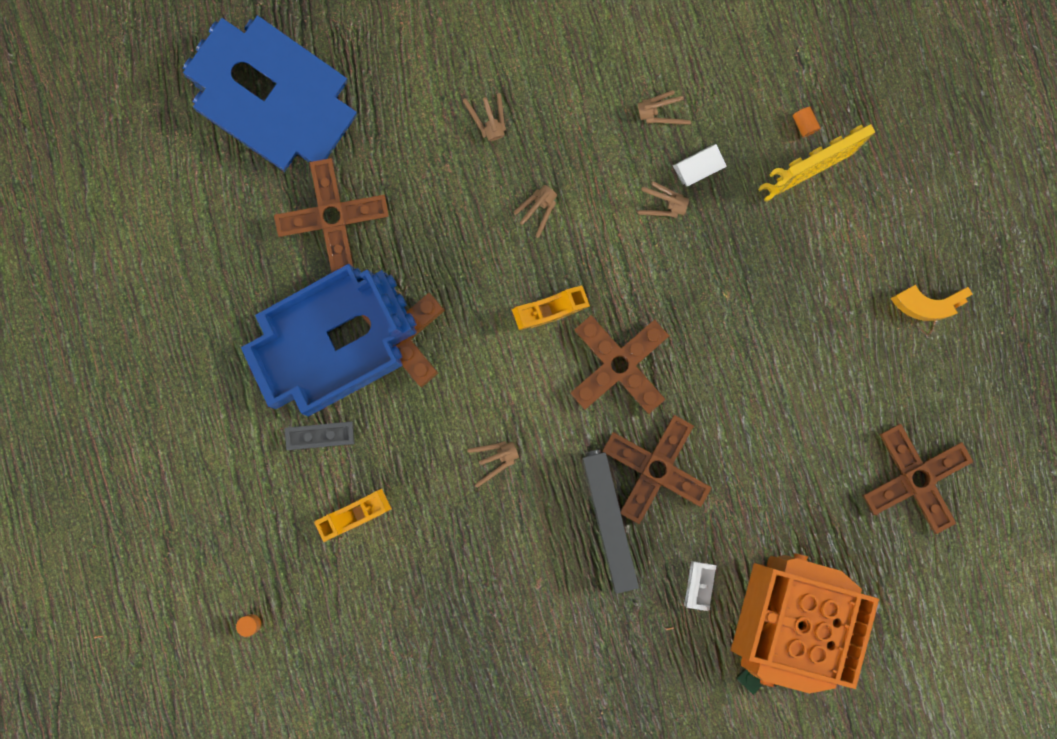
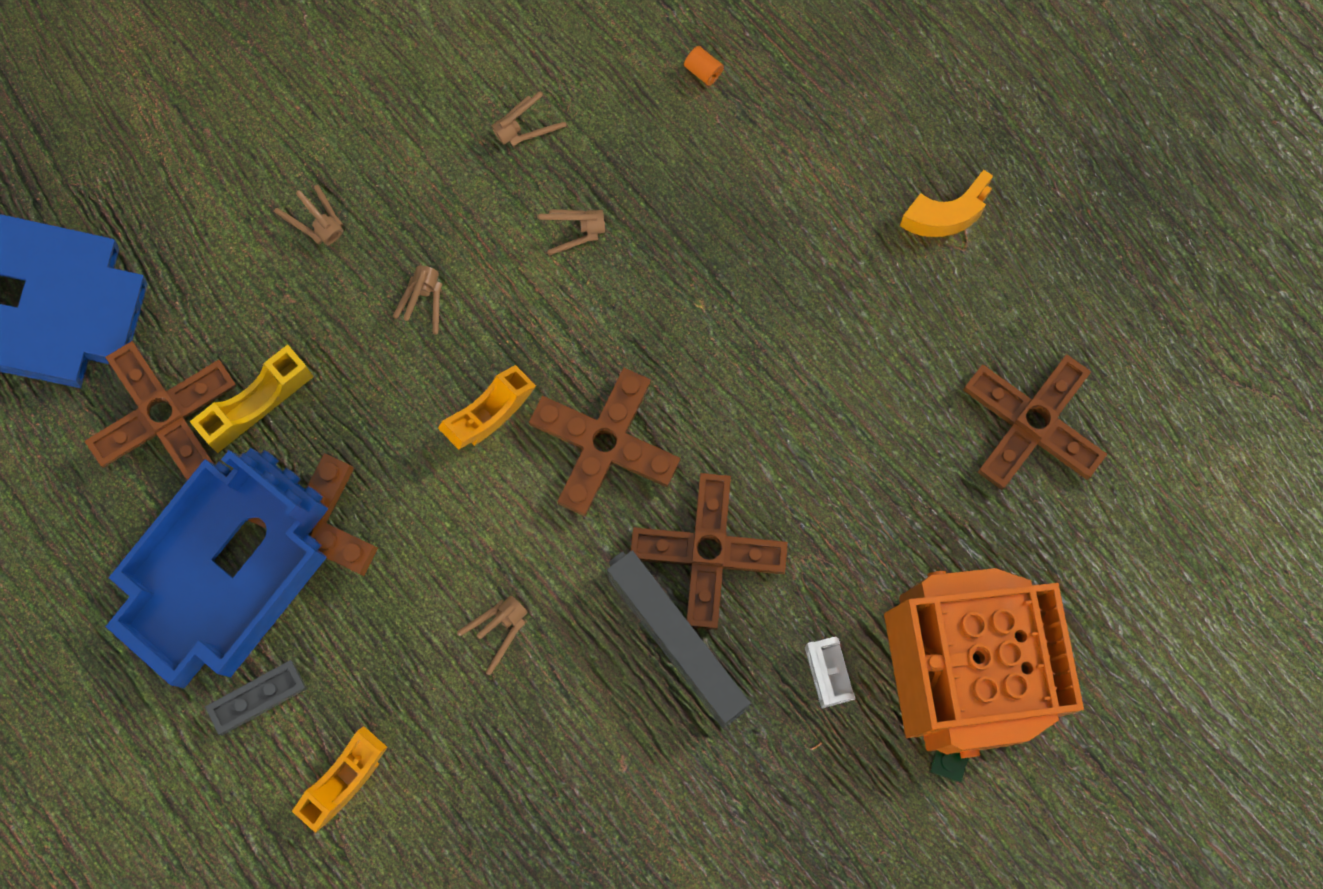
camera: 25 degrees left, 10 degrees down
white hinge [673,144,727,187] -> none
yellow plate [758,124,875,201] -> none
none -> yellow arch [190,344,313,453]

